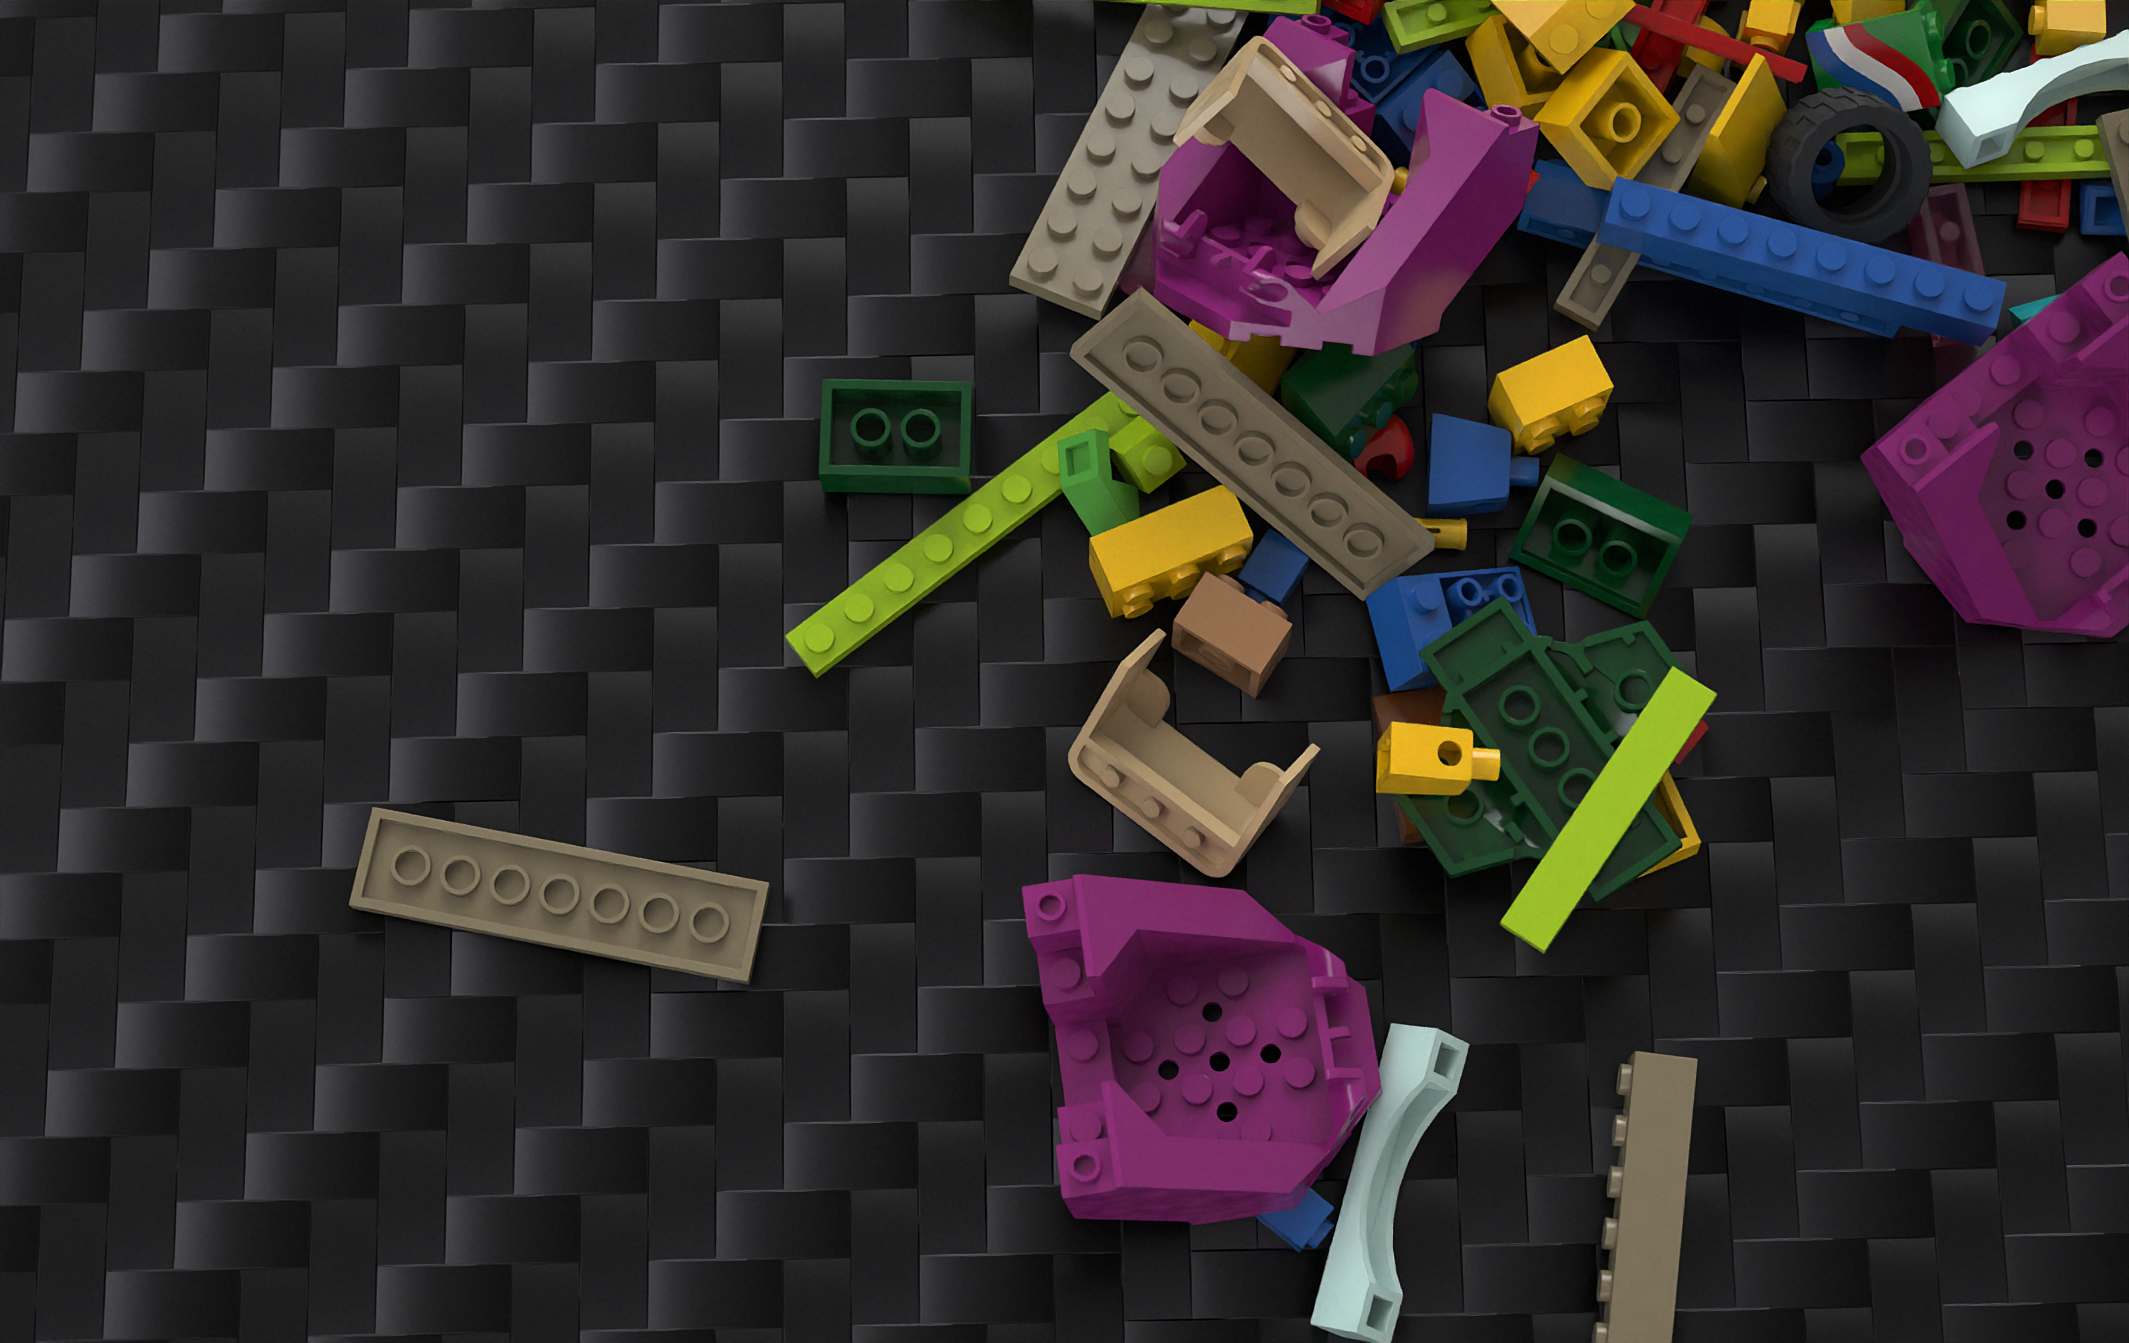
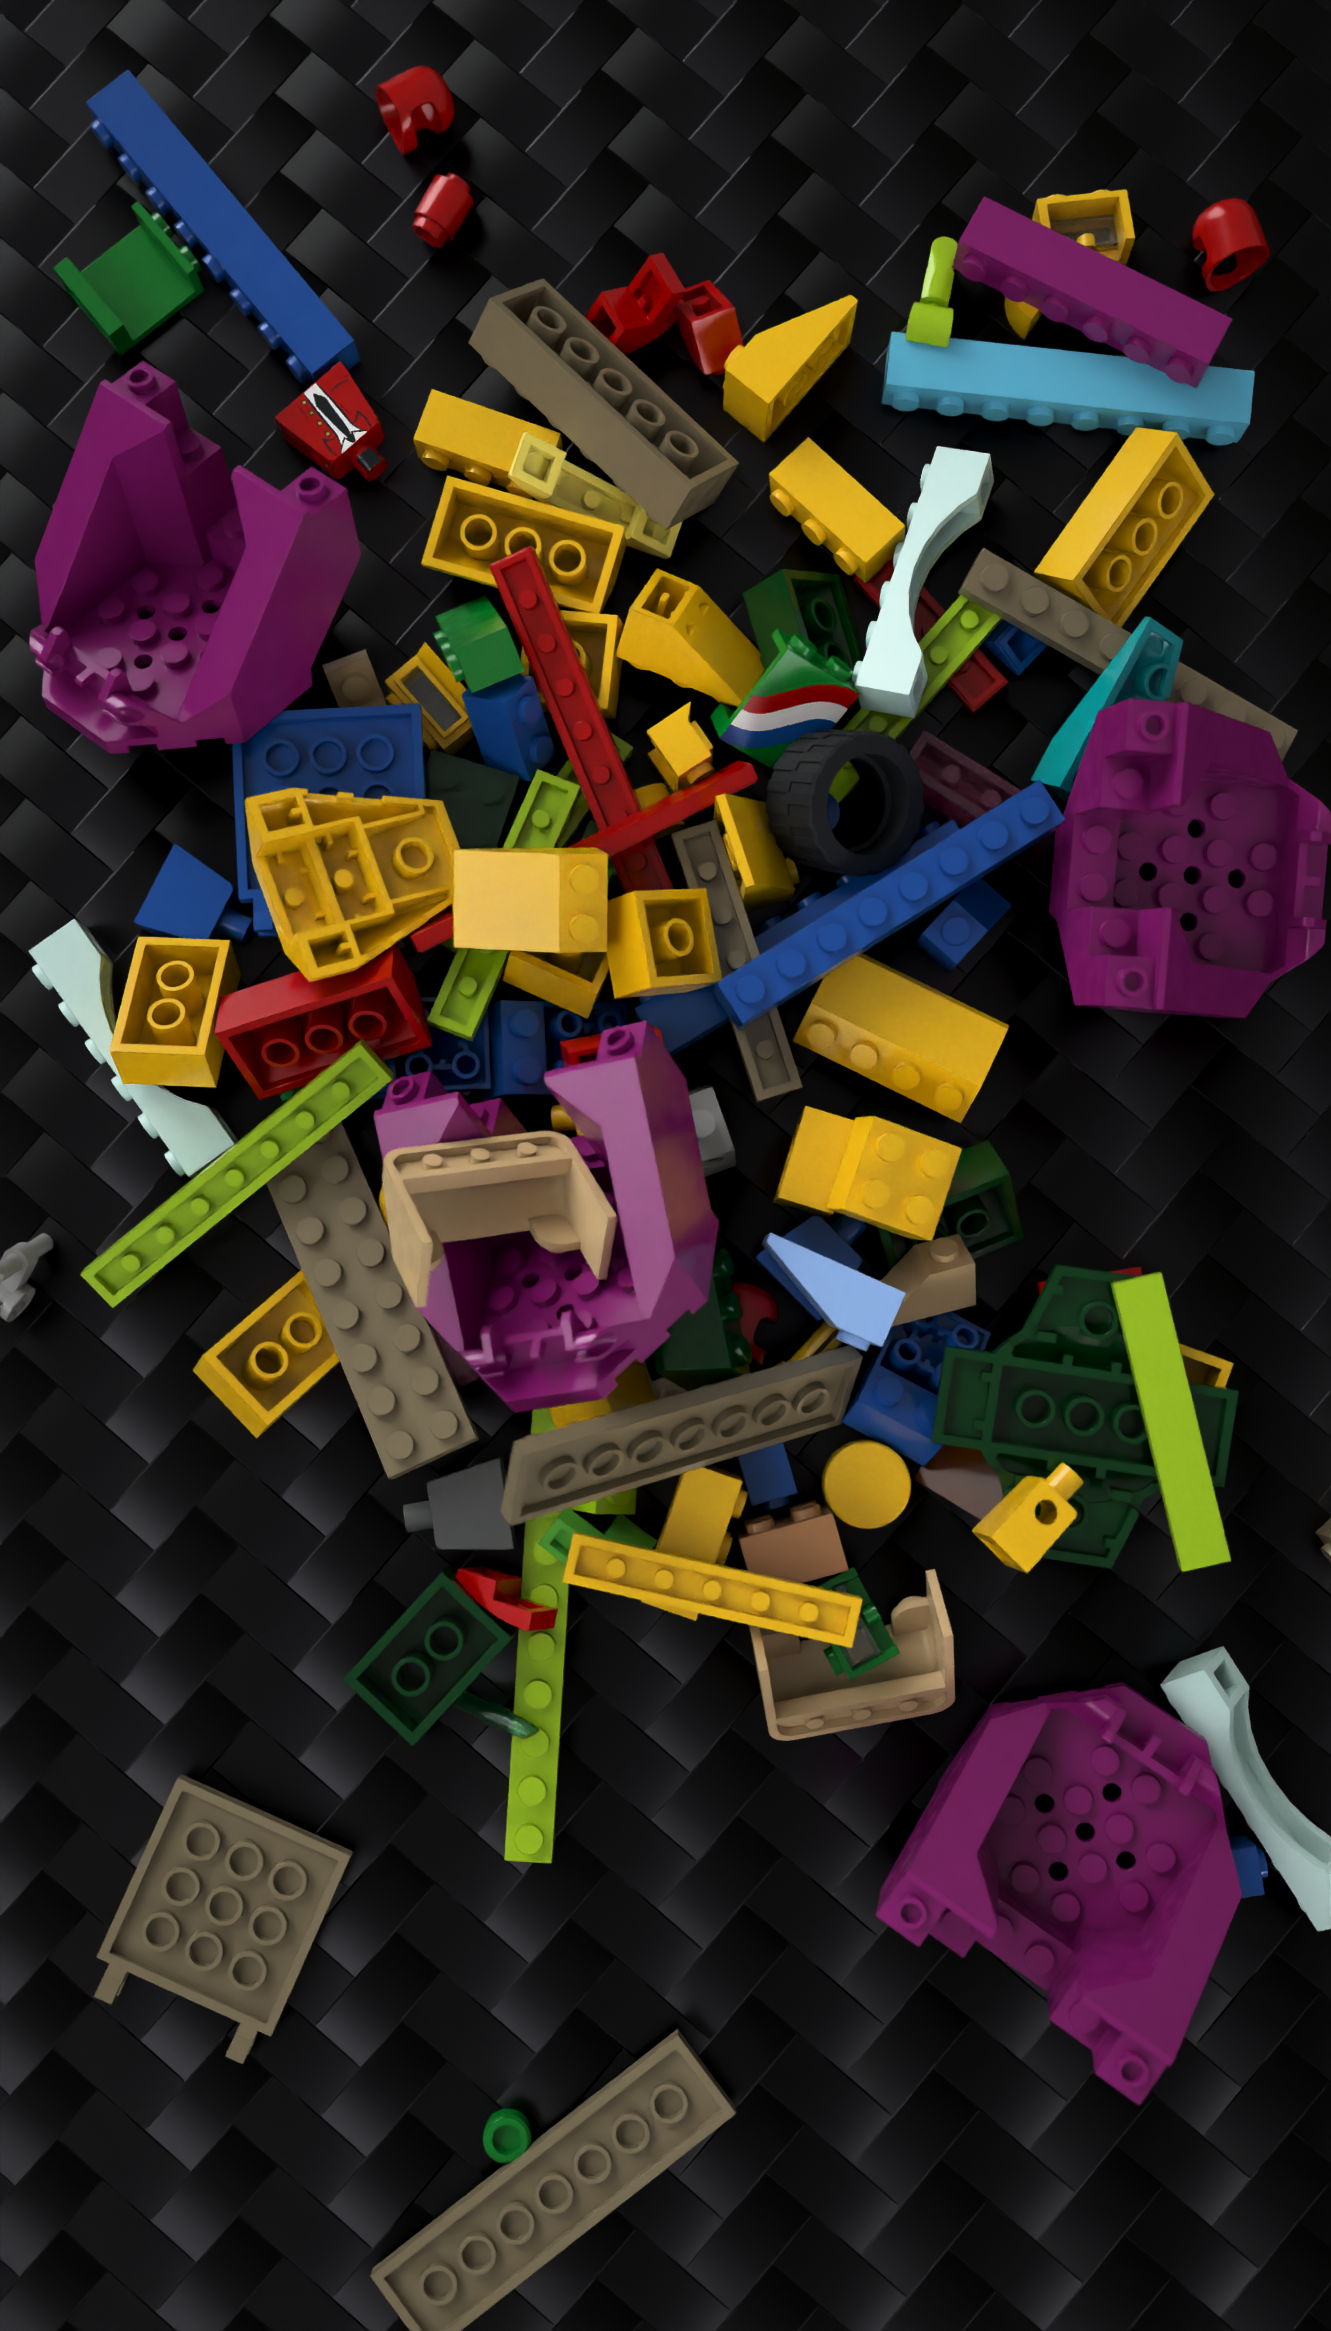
camera: 50 degrees left, 10 degrees up
none -> dark tan plate [94,1774,353,2064]
none -> yellow slope [192,1270,340,1438]
none -> dark grey torso [403,1456,517,1550]
none -> clear green piece [455,1690,539,1739]
none -> red slope [456,1566,558,1632]
none -> green tile [483,2108,532,2164]
none -> yellow plate [562,1531,862,1648]
none -> light grey torso [688,1084,736,1177]
none -> light blue slope [762,1233,906,1352]
none -> yellow slope [793,954,1009,1123]
none -> green window [817,1567,900,1680]
none -> yellow head [821,1439,911,1529]
none -> yellow brick [826,1116,962,1241]
none -> tan slope [880,1234,976,1327]
none -> blue slope [916,878,1012,974]

